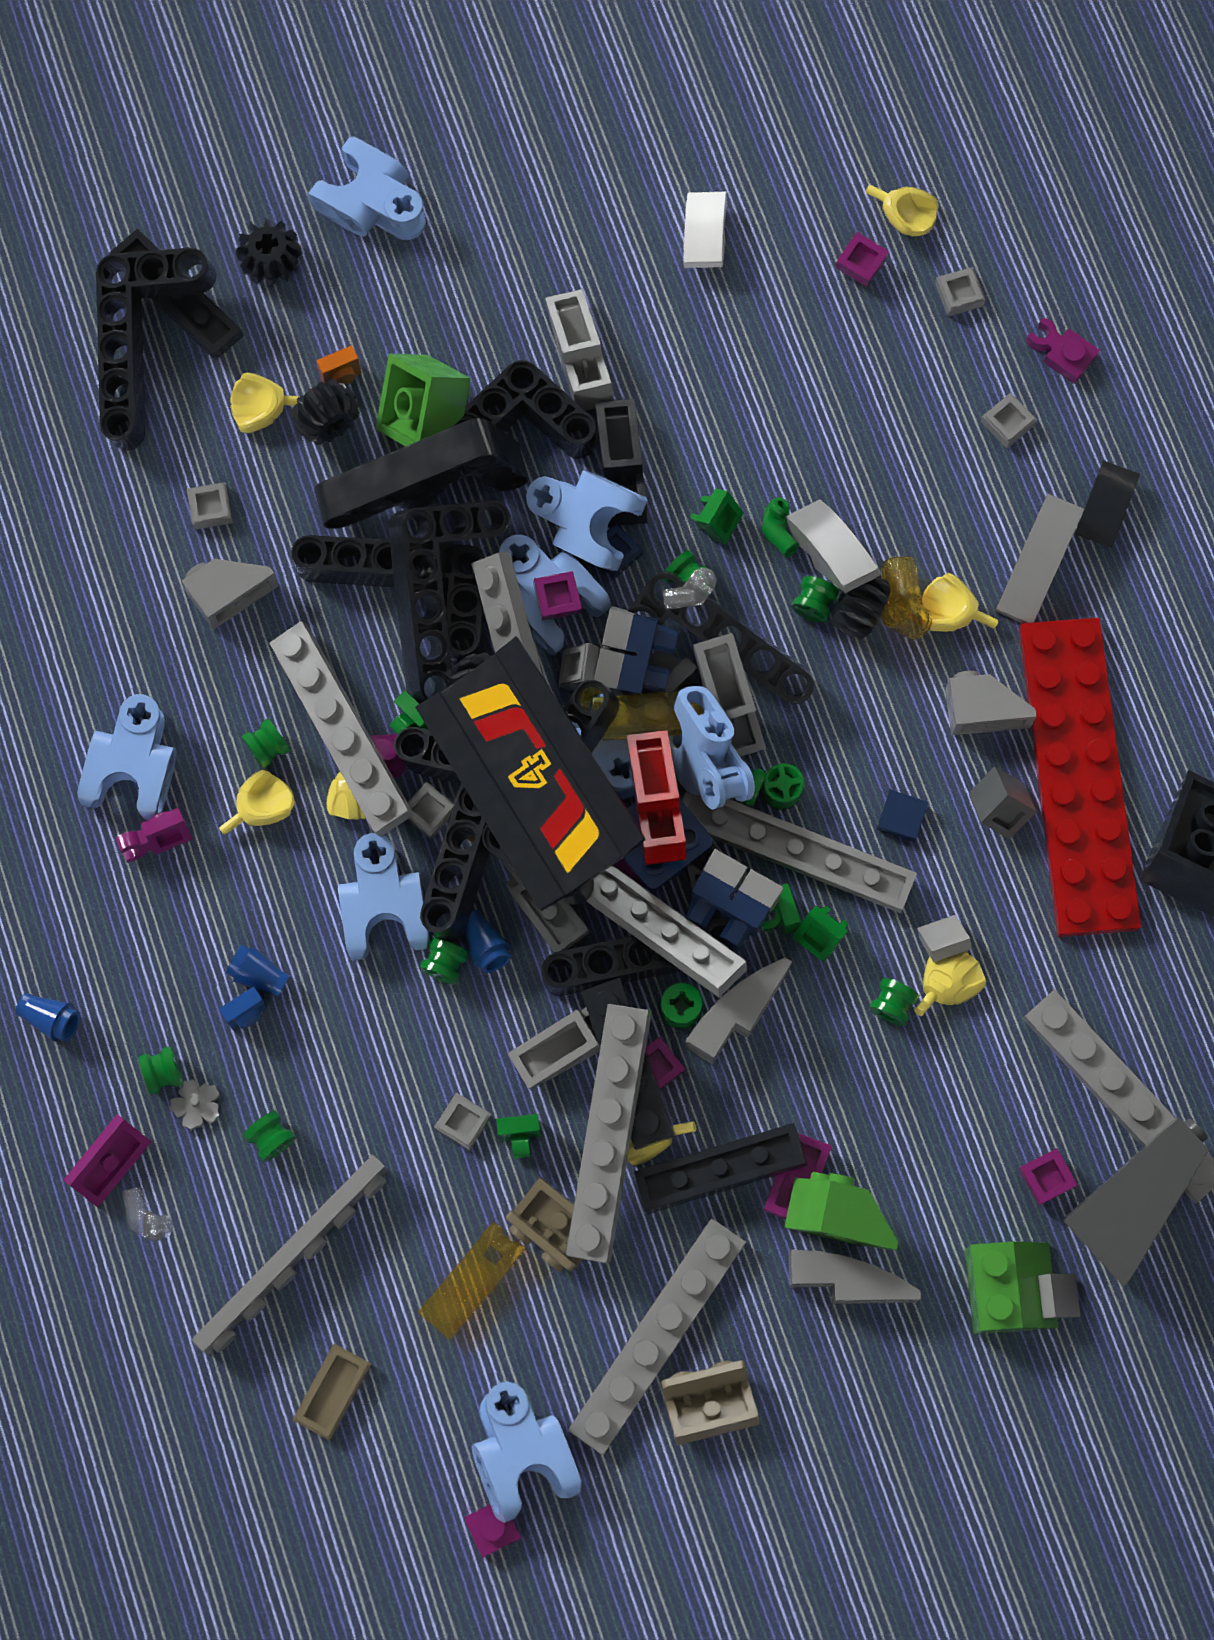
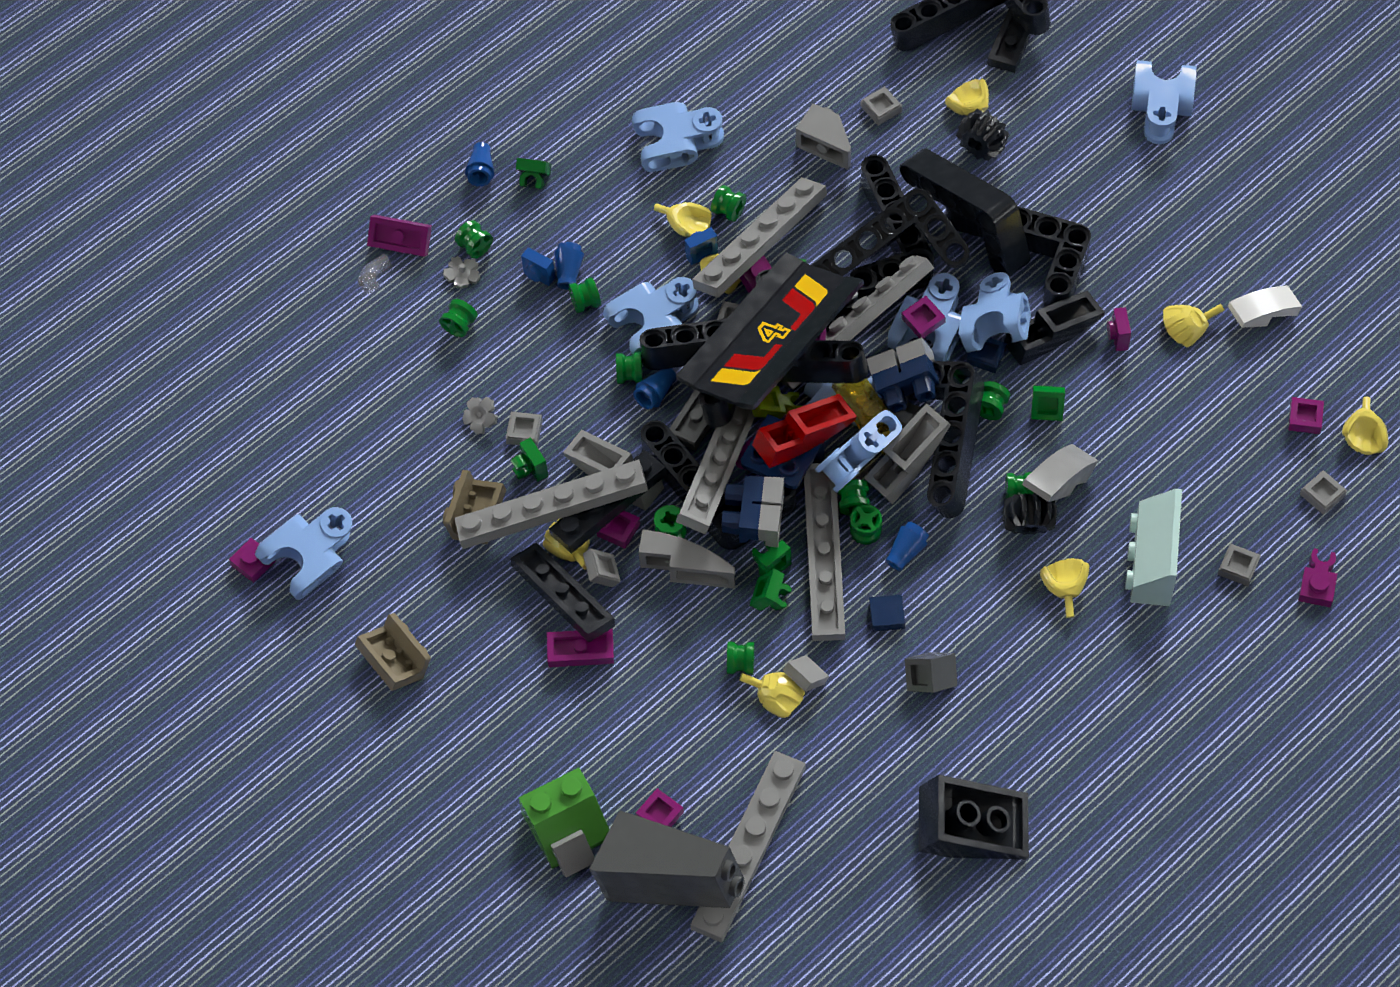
camera: 70 degrees right, 15 degrees down
magenta plate [116,808,193,863] -> none
light grey plate [191,1154,388,1355] -> none
black gear [236,218,302,287] -> none
dark tan tile [292,1344,372,1441] -> none
orange plate [316,345,361,385] -> none
bright green slope [375,354,471,447] -> none
clear yellow plate [418,1221,527,1341] -> none
light grey slope [545,289,614,411] -> none
light grey plate [568,1218,746,1456] -> none
clear arm [663,568,717,610] -> none
green arm [762,497,799,558] -> none
bright green slope [784,1172,898,1250] -> none
light grey slope [789,1250,921,1304] -> none
clear yellow piece [880,556,932,640] -> none
light grey slope [945,671,1036,735] -> none
light grey slope [995,493,1084,623] -> none
red plate [1018,617,1141,937] -> none
black slope [1075,460,1140,548] -> none
none -> light grey plant [462,397,498,435]
none -> green tile [516,157,552,189]
none -> green wheel [568,277,601,313]
none -> light grey tile [583,548,621,587]
none -> blue plate [684,227,718,265]
none -> blue cone [885,521,929,571]
none -> magenta plate [1107,307,1131,351]
none -> light aqua slope [1125,489,1182,606]
none -> light yellow piece [1163,304,1224,347]

